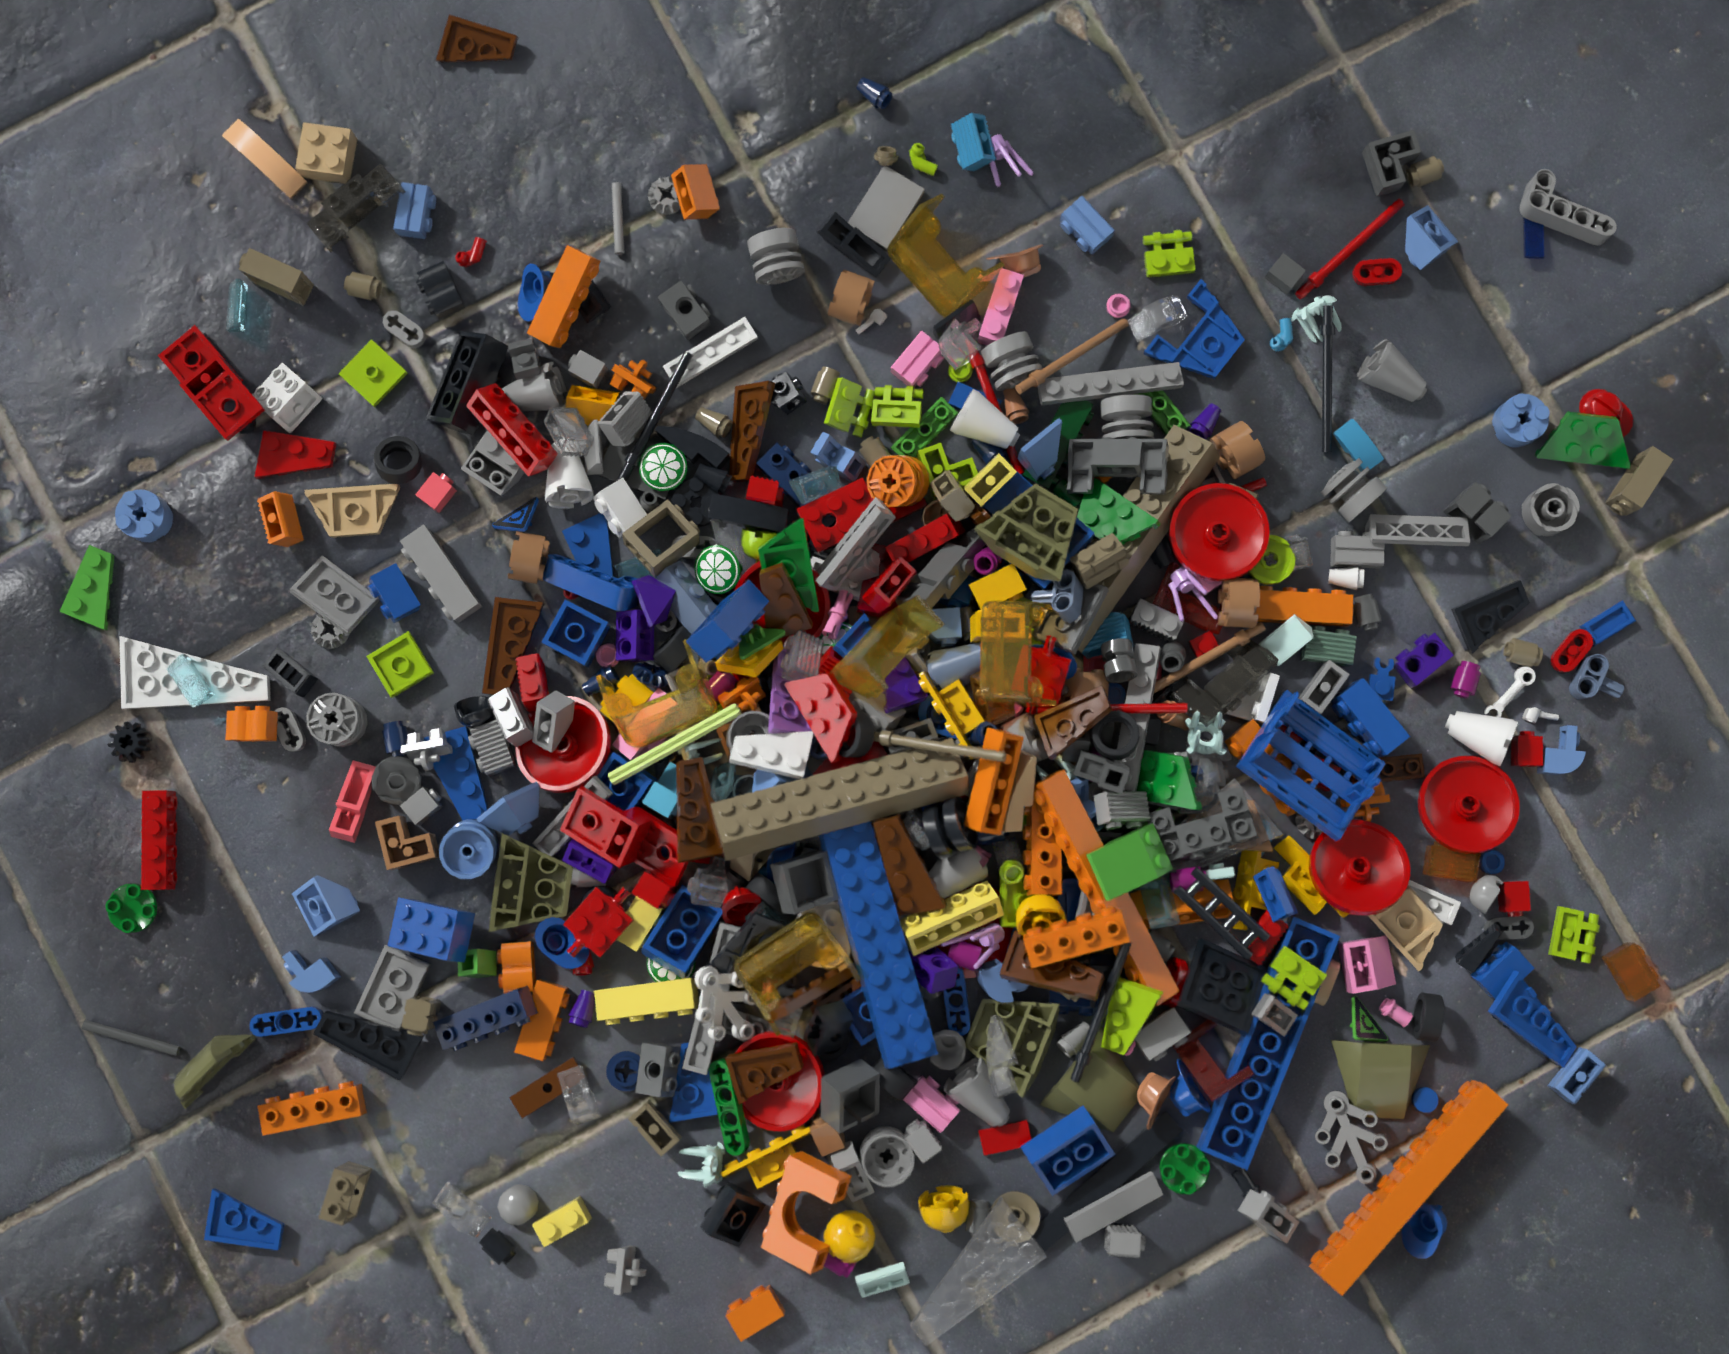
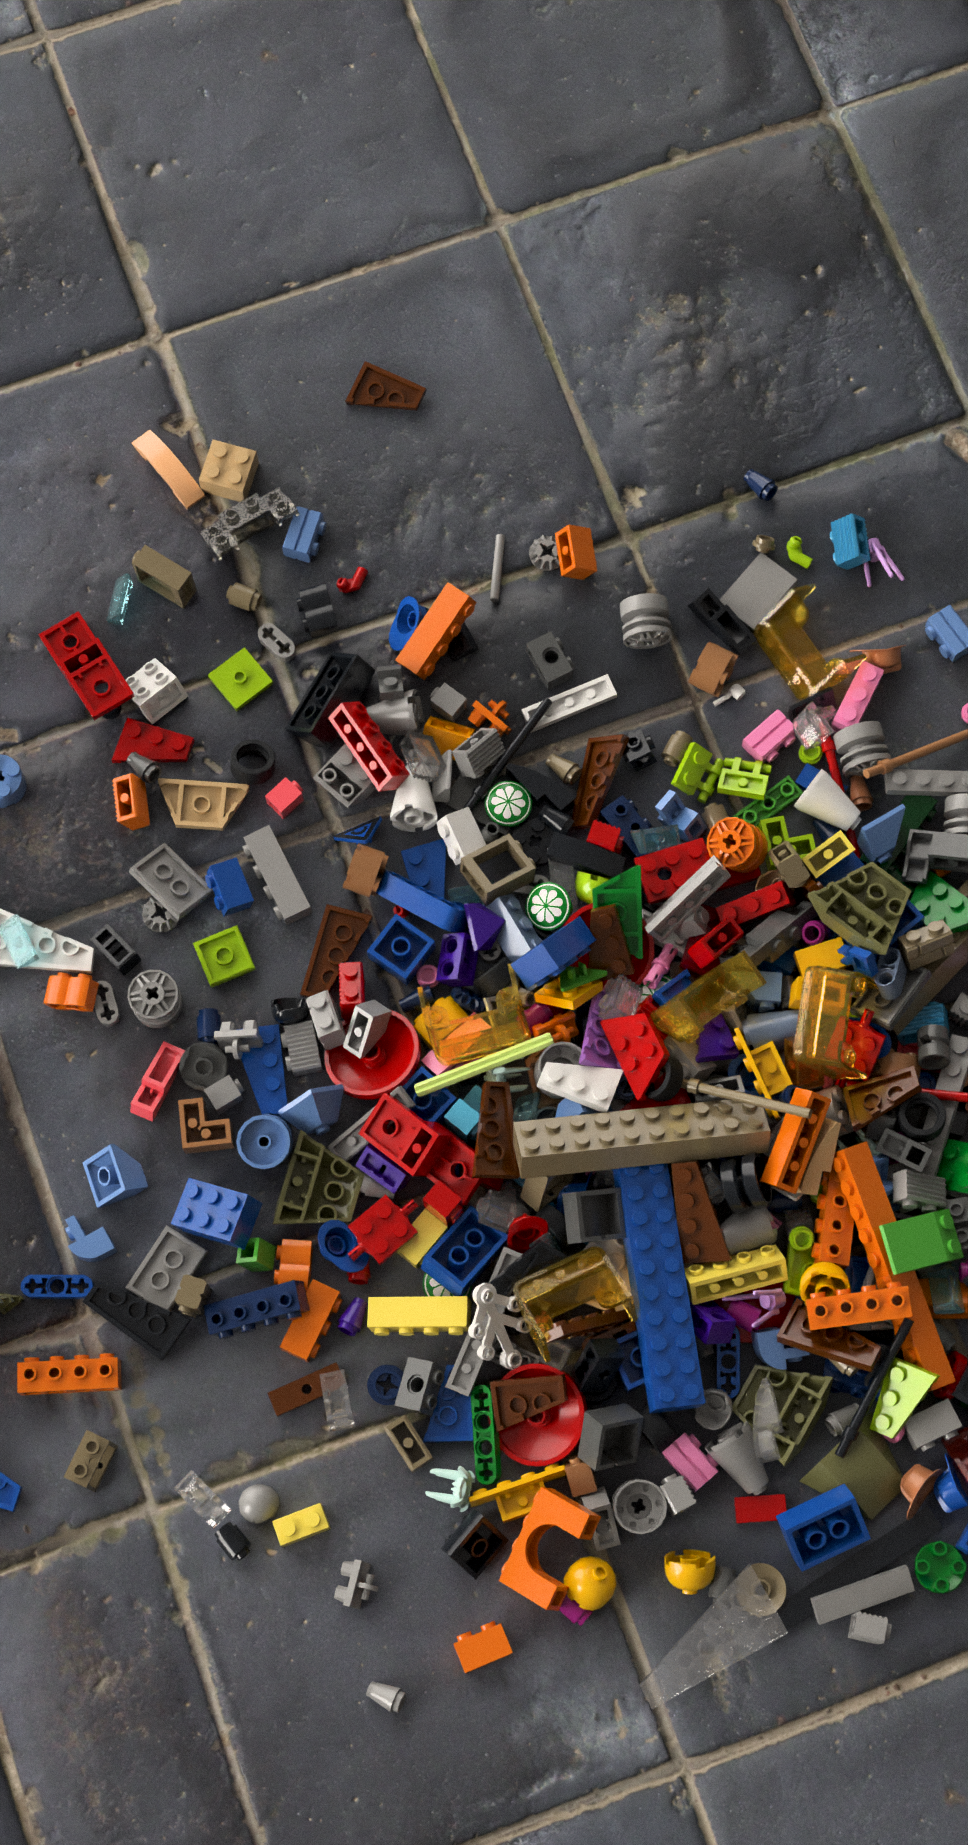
camera: 10 degrees right, 10 degrees down
light aqua plate [855,1262,910,1298] -> none
none -> dark grey cone [127,752,162,783]
none -> blue plate [837,944,879,977]

